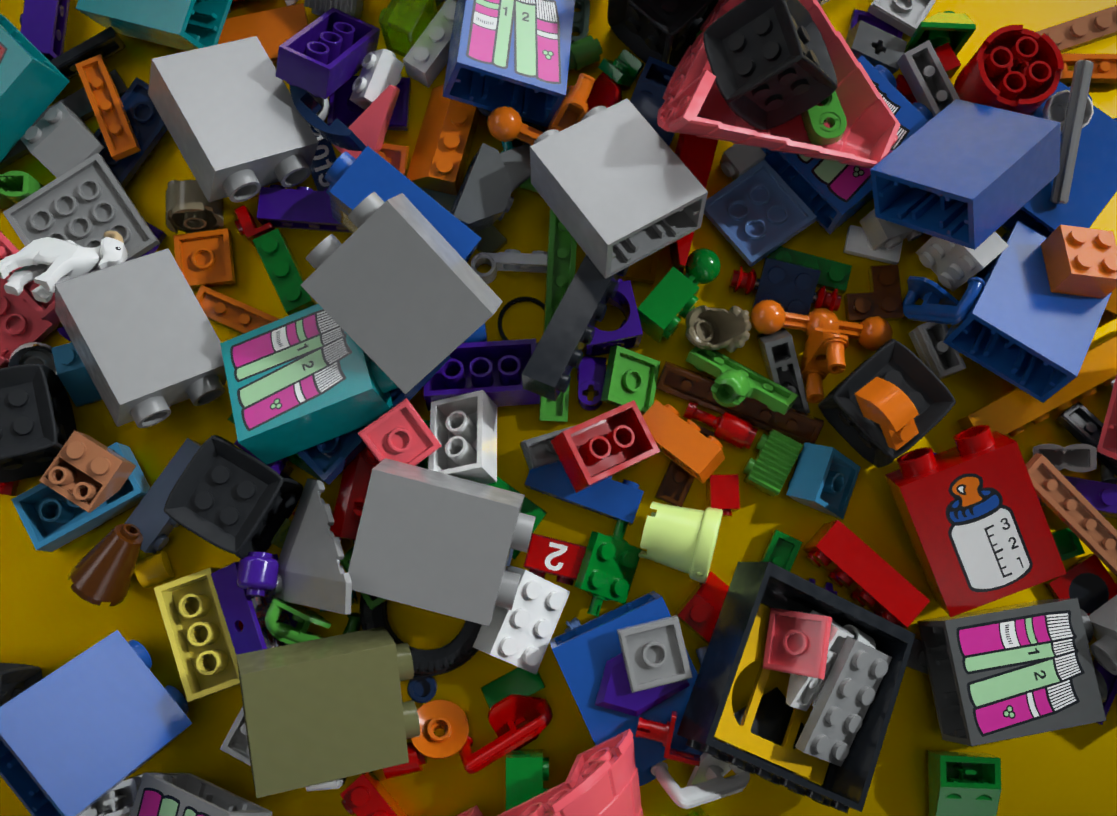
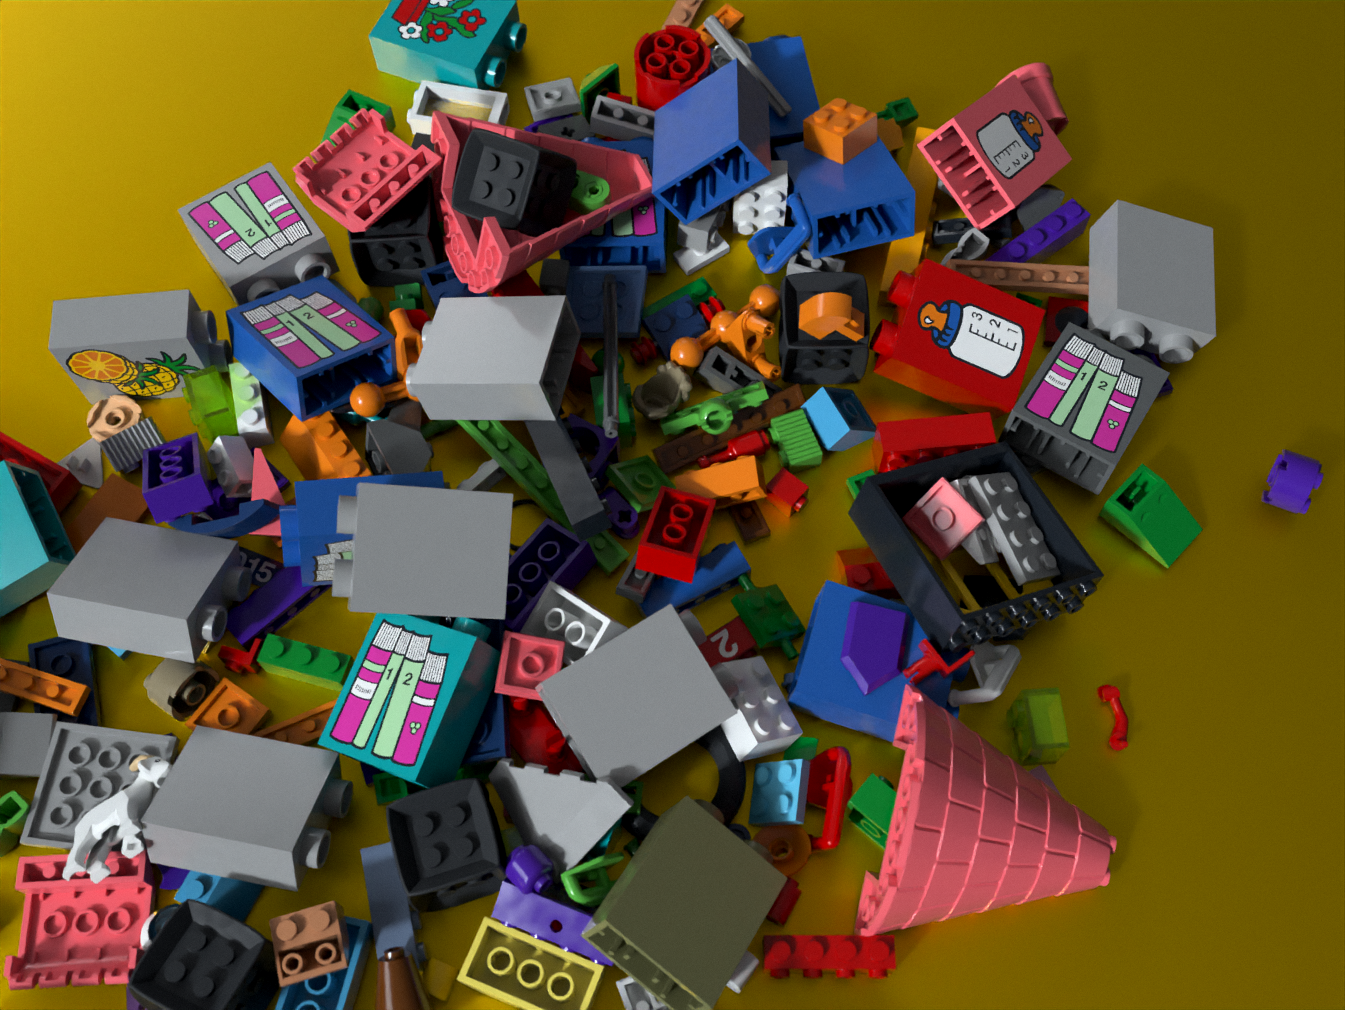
camera: 45 degrees left, 15 degrees down
light grey tile [617,615,693,693] -> none
yellowish green piece [639,501,723,584] -> none
reddish brown plate [844,265,904,322] -> none
none -> dark grey piece [602,274,620,438]
none -> medium azure plate [748,759,810,827]

